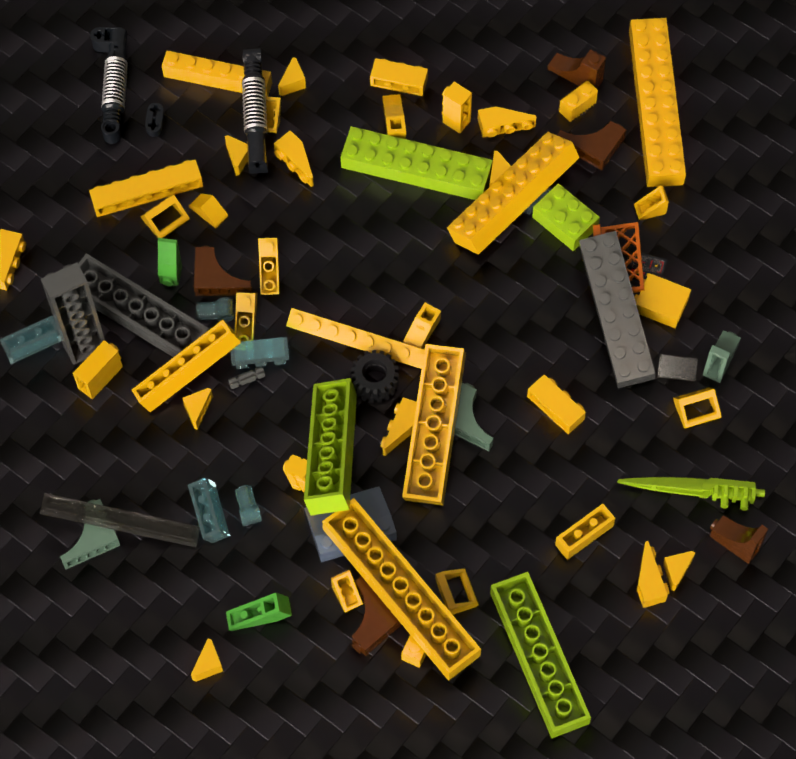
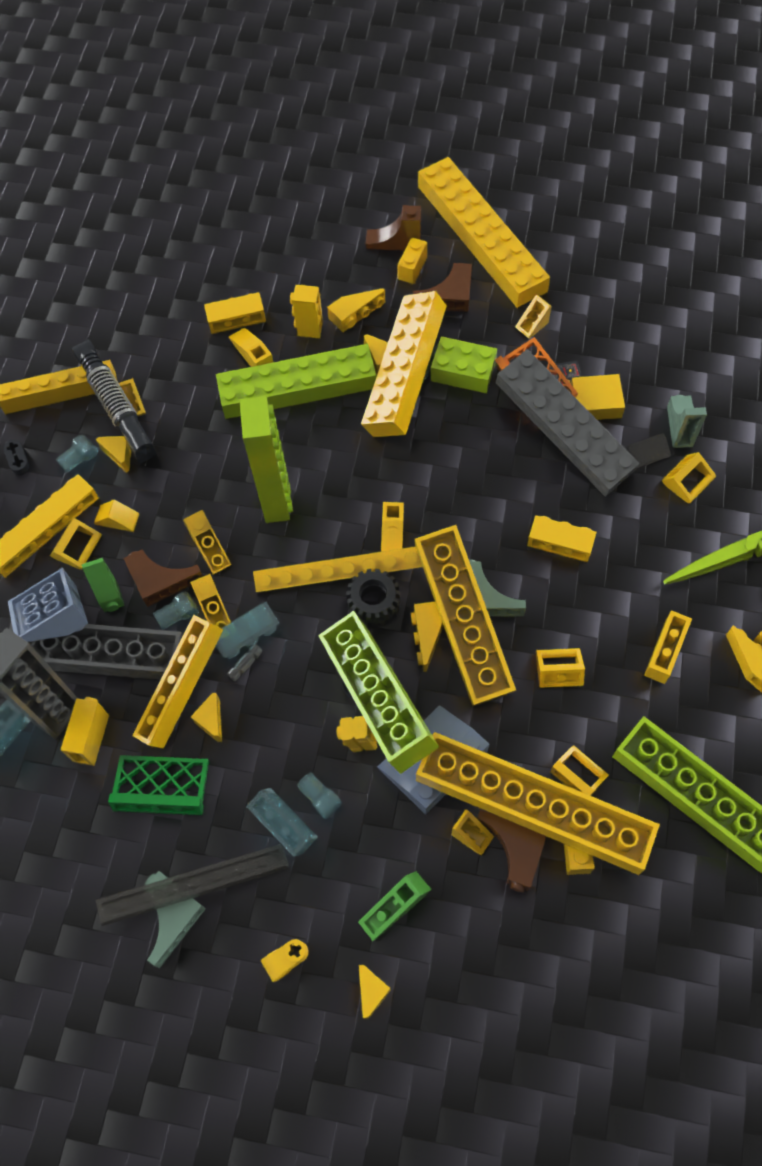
camera: 25 degrees left, 0 degrees up
yellow slope [274,131,314,187] -> none
yellow slope [278,57,306,96] -> none
none -> sand blue slope [8,568,88,642]
none -> clear light blue piece [56,435,98,473]
none -> green fence [108,755,209,815]
none -> lime brick [239,396,293,523]
none -> yellow piece [261,939,308,983]
none -> yellow tile [536,648,585,688]

